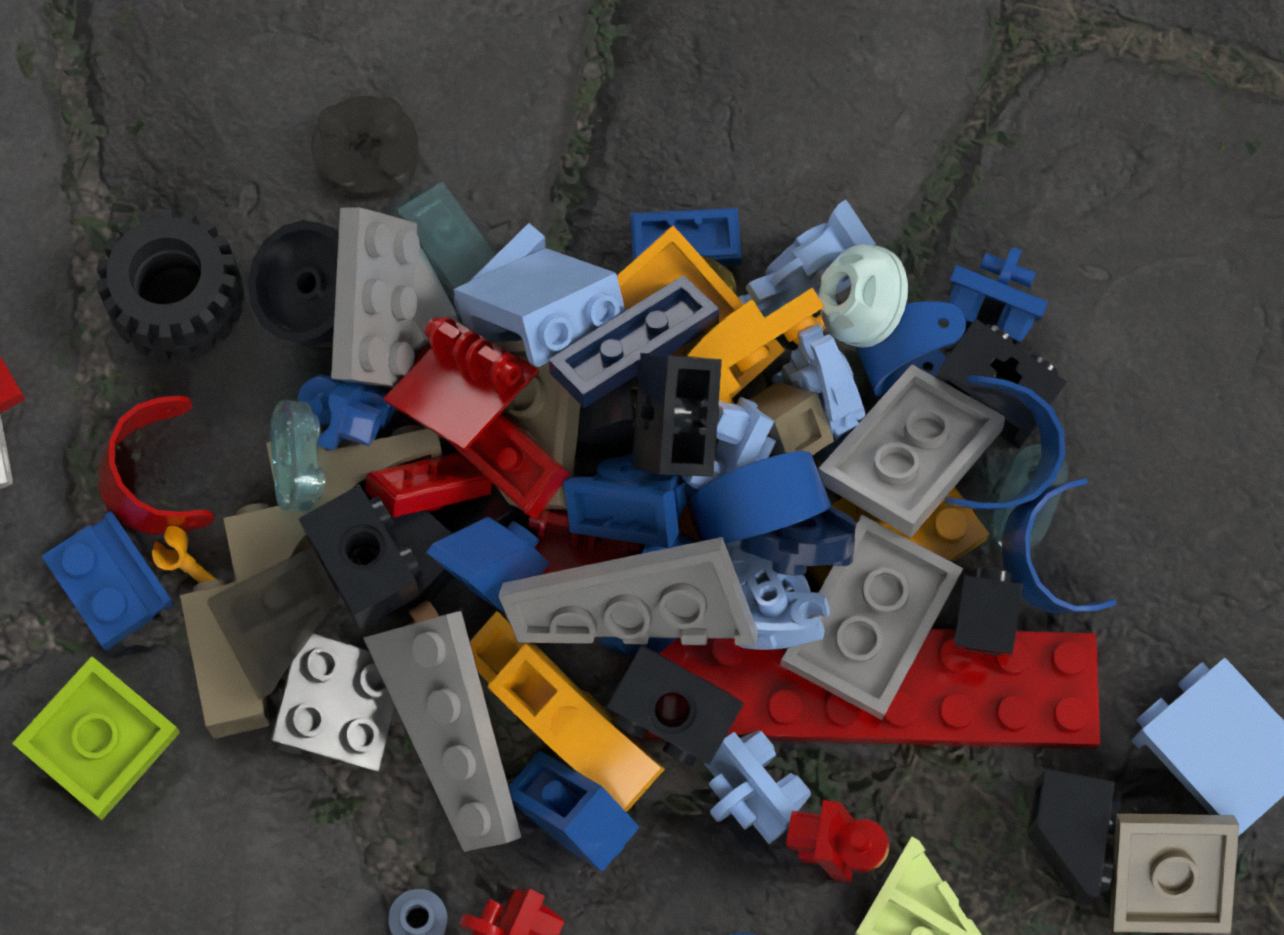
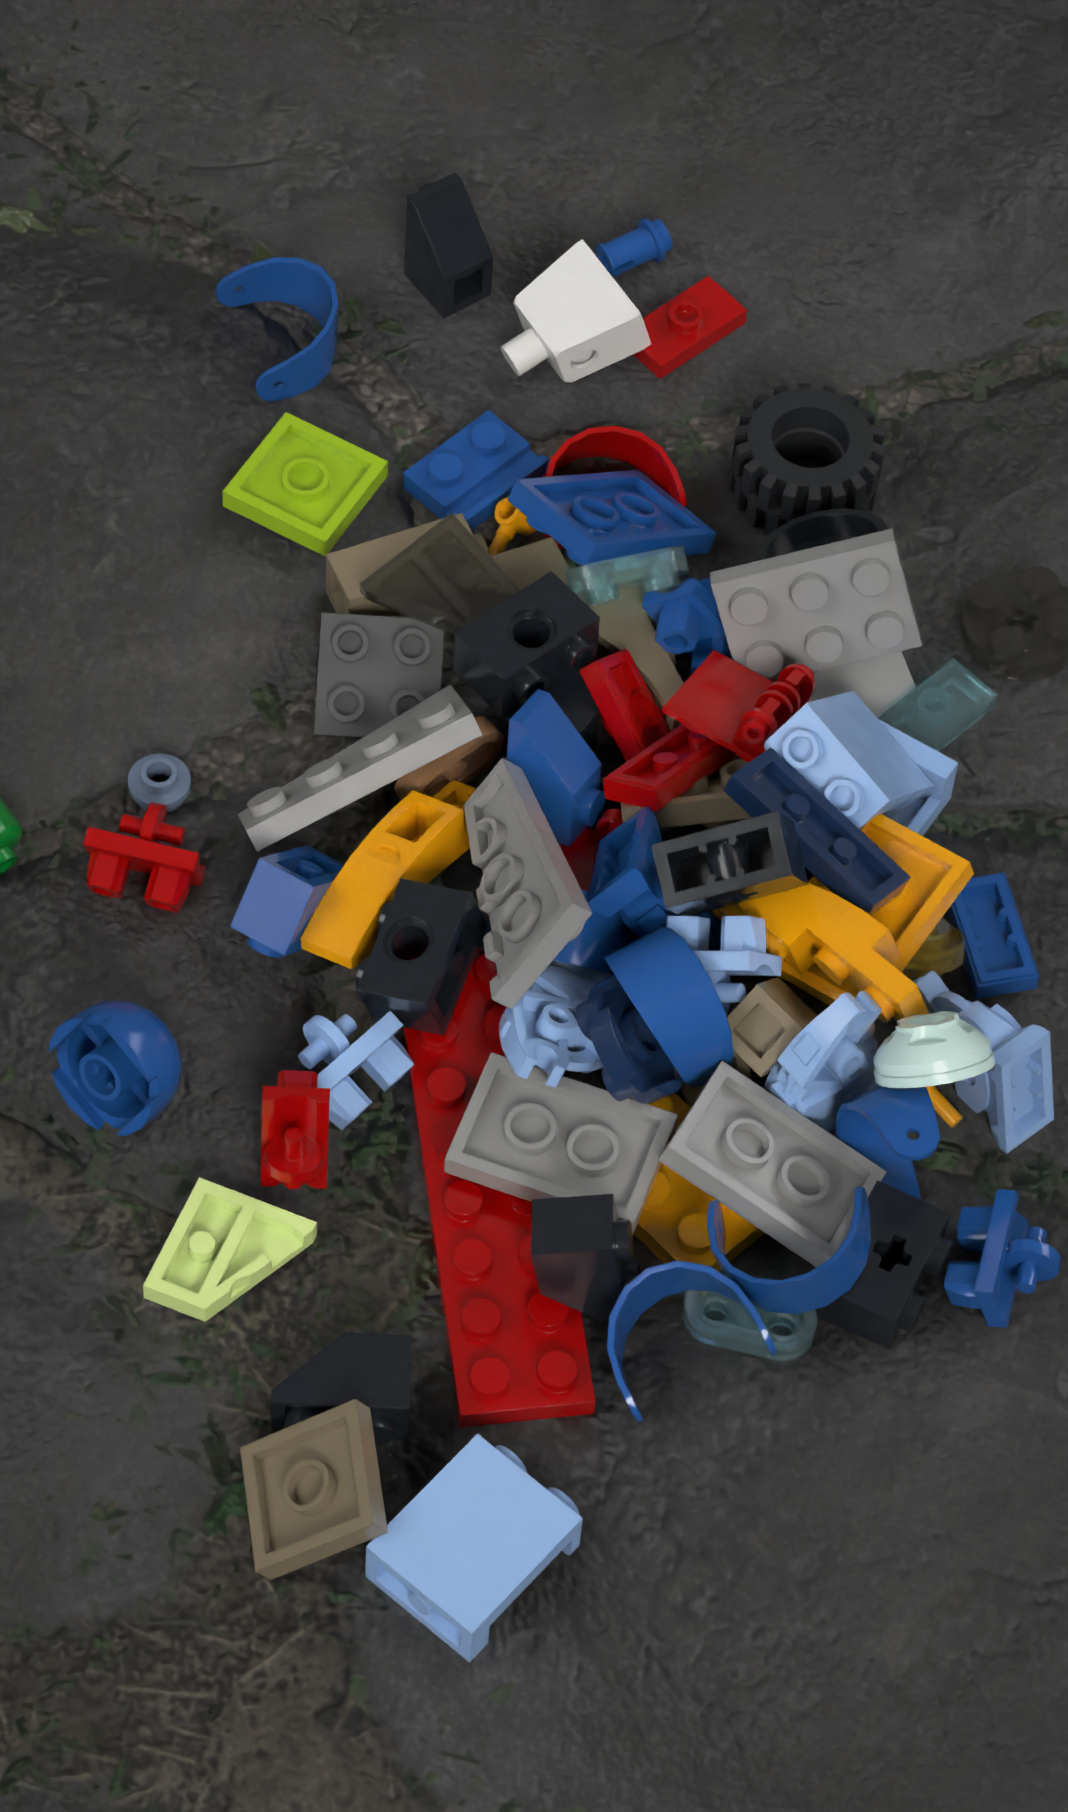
camera: 80 degrees right, 15 degrees down
none -> blue plate [508,470,717,568]

